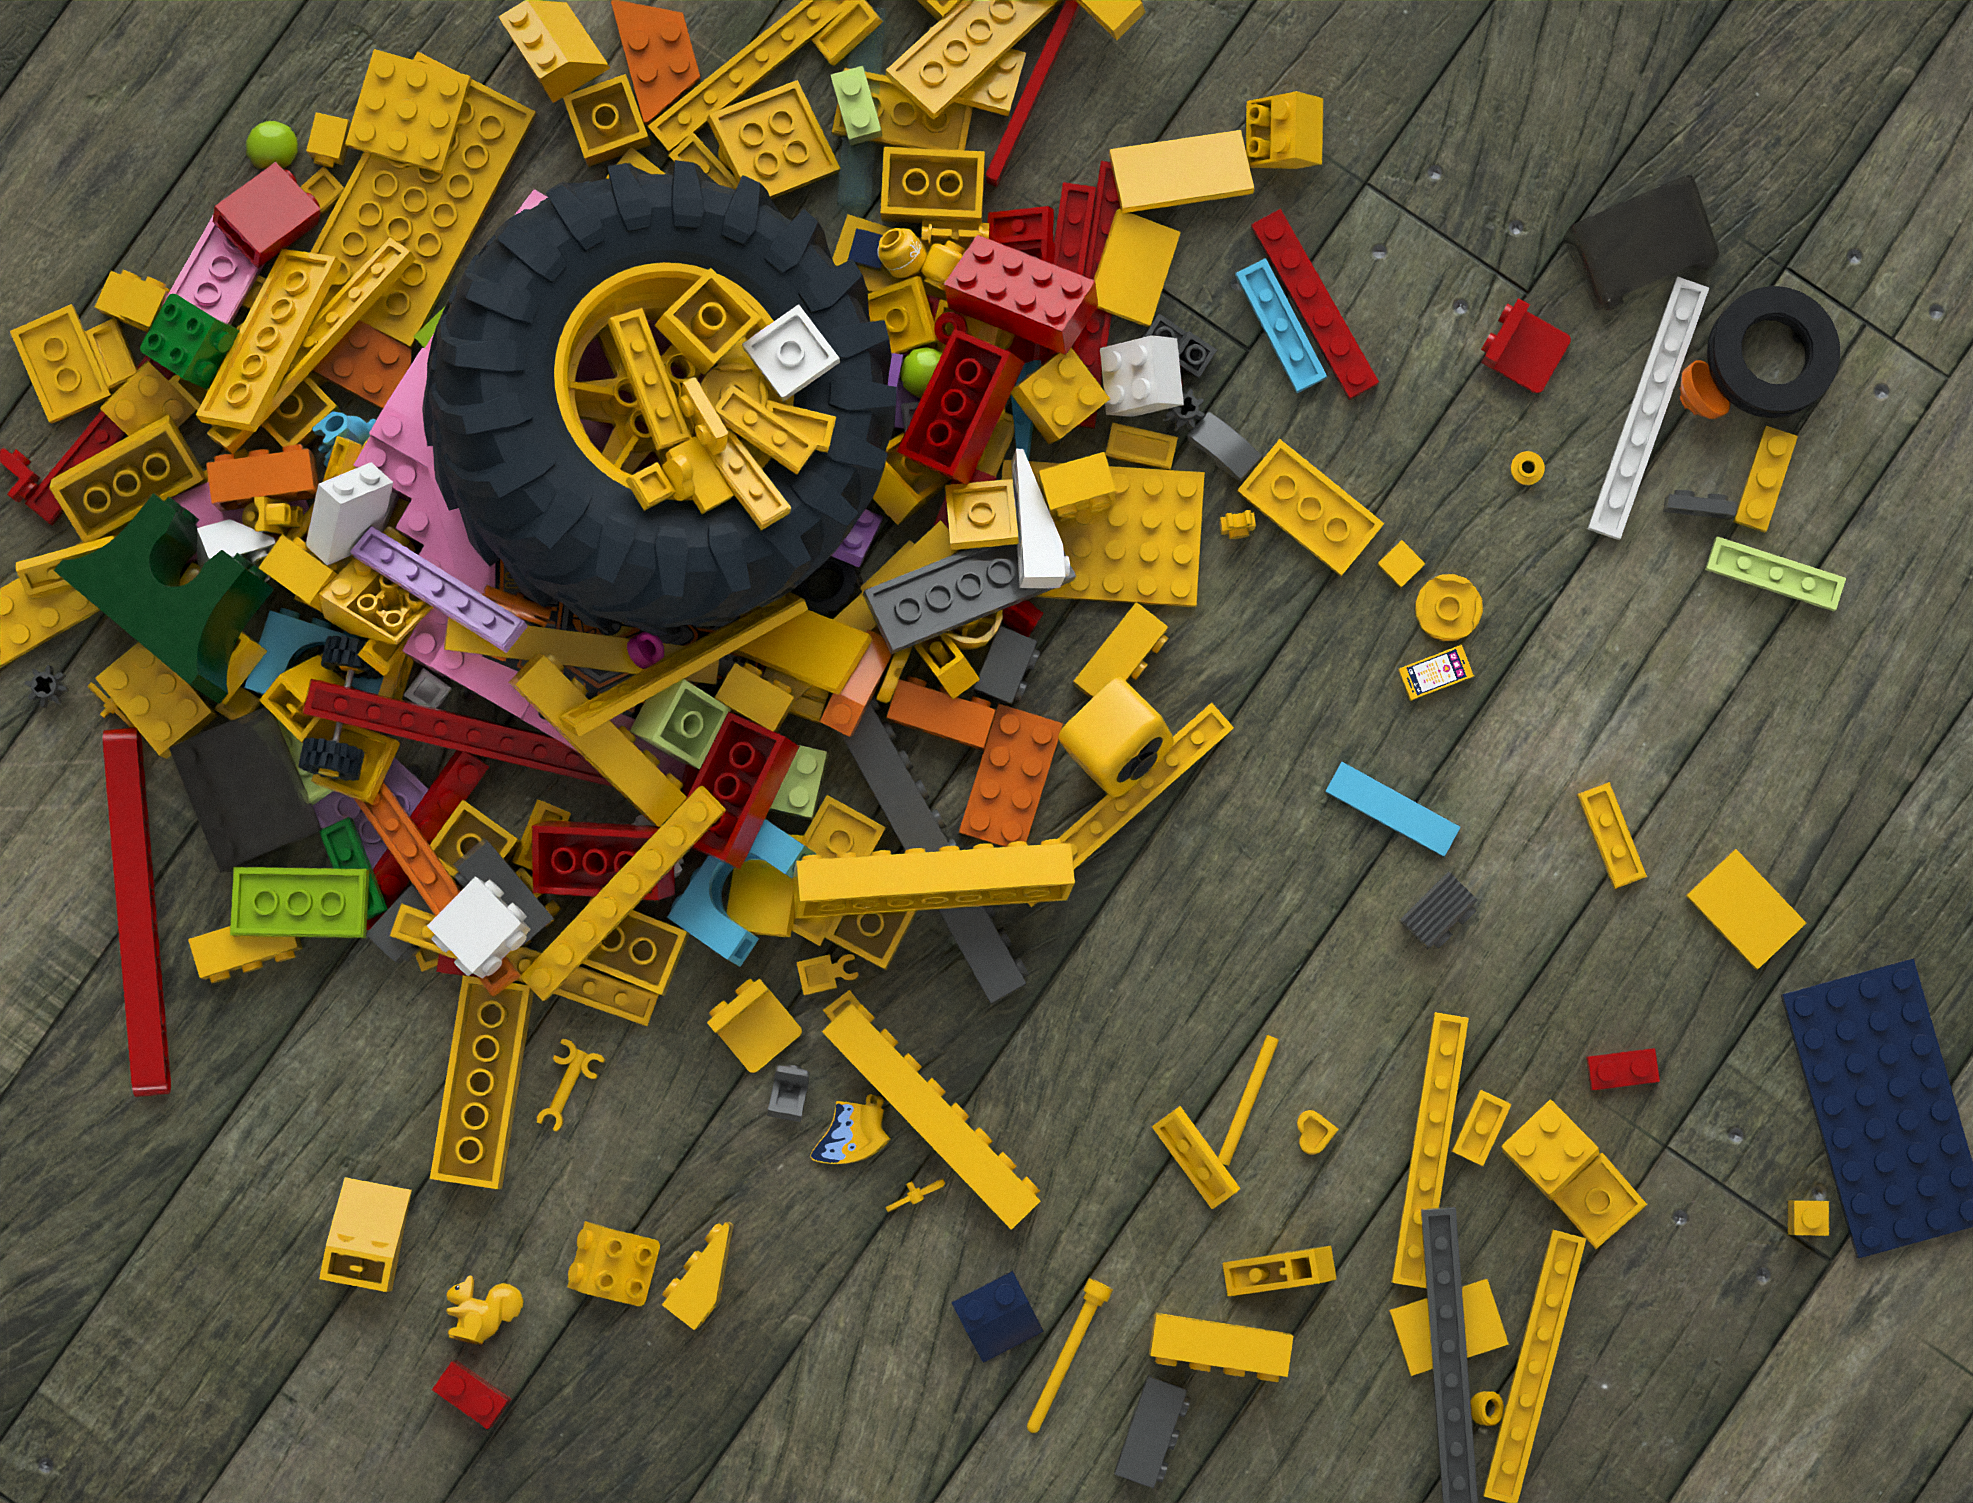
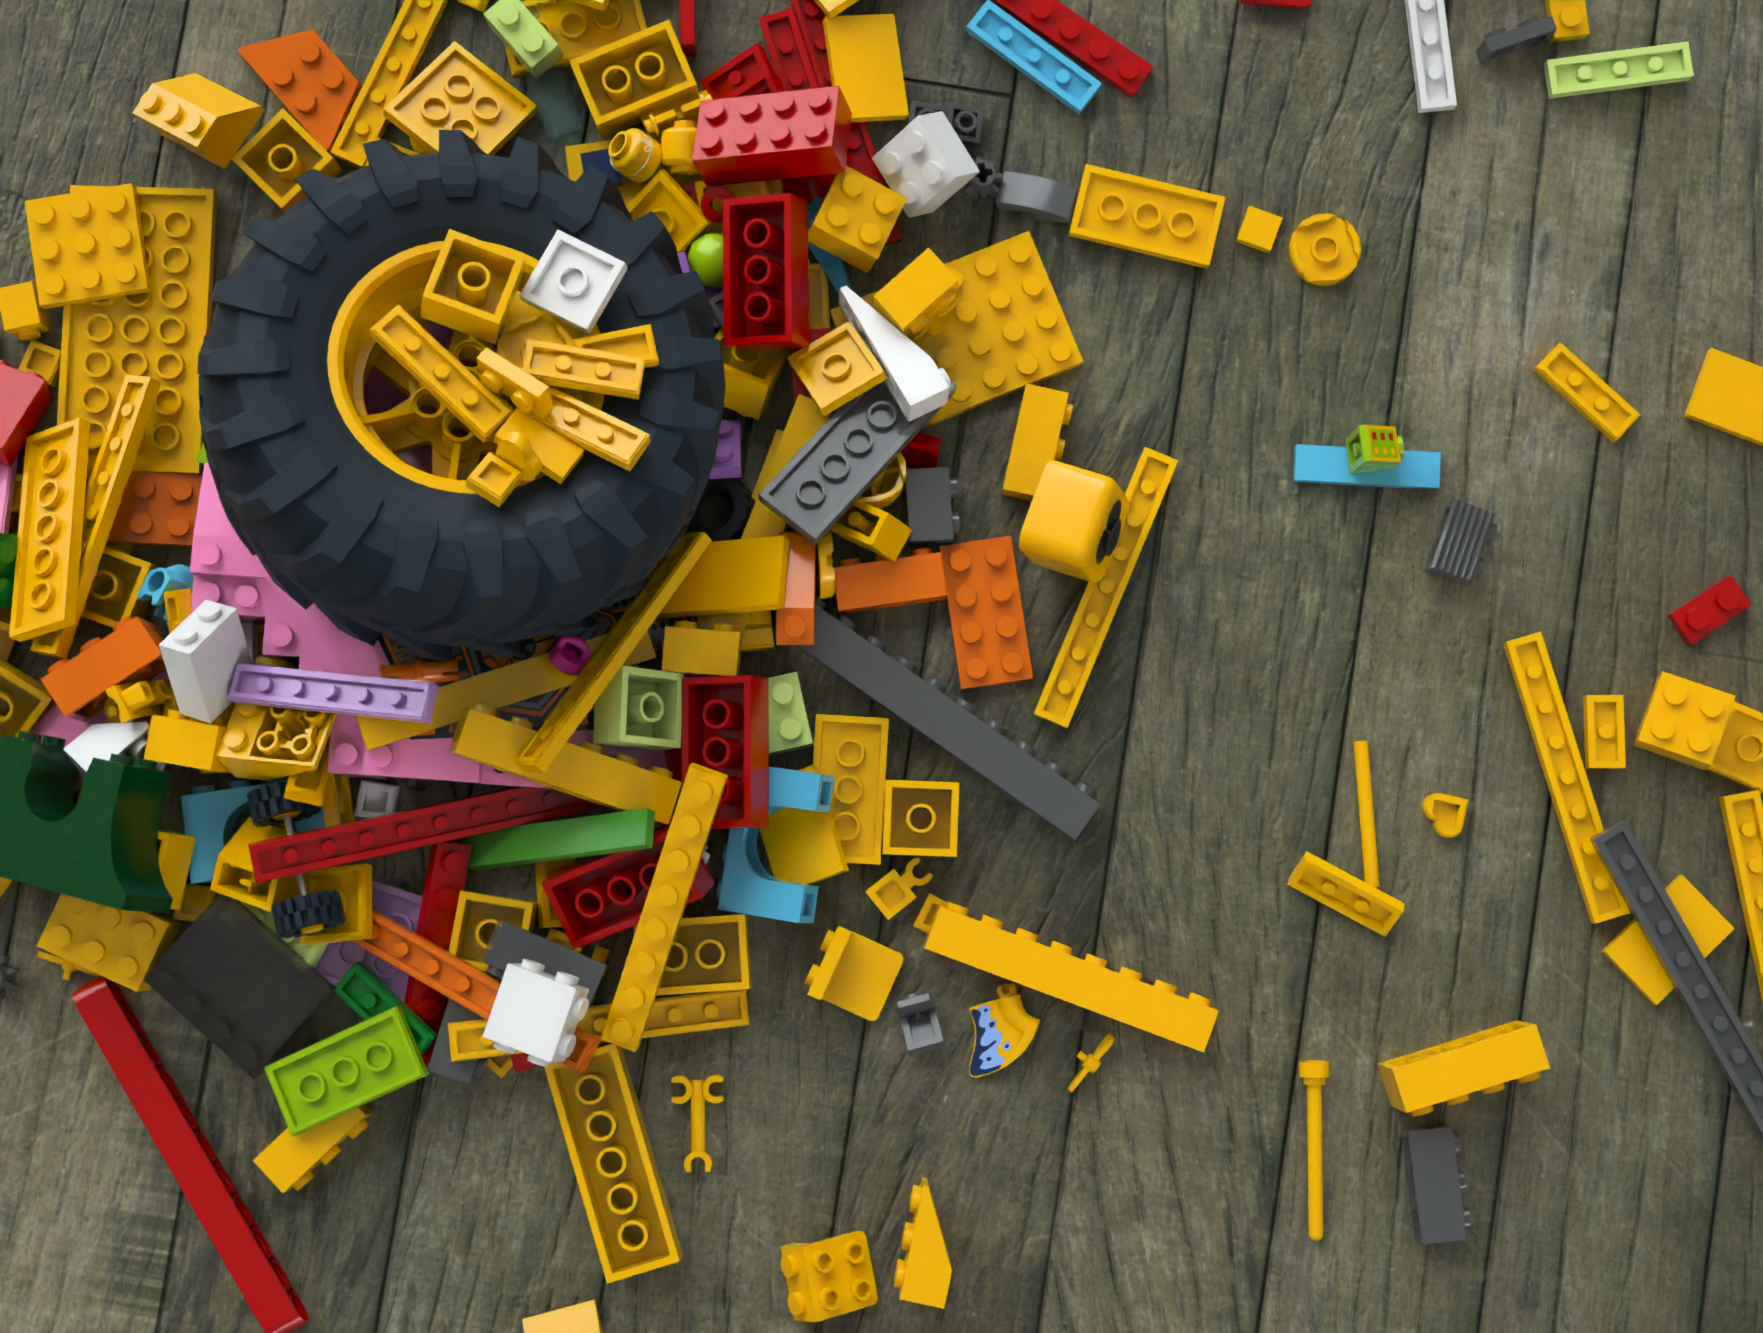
camera: 30 degrees left, 0 degrees up
yellow brick [792,839,1075,918] -> none
dark blue slope [951,1270,1044,1363] -> none
yellow tile [1105,422,1178,470] -> none
yellow plate [1219,510,1256,539] -> none
yellow slope [1222,1246,1337,1297] -> none
tile [1398,645,1474,701] -> none
yellow piece [1470,1391,1504,1426] -> none
yellow plate [1511,451,1545,485] -> none
none -> bright green tile [466,808,655,871]
none -> lime slope [1345,424,1405,474]

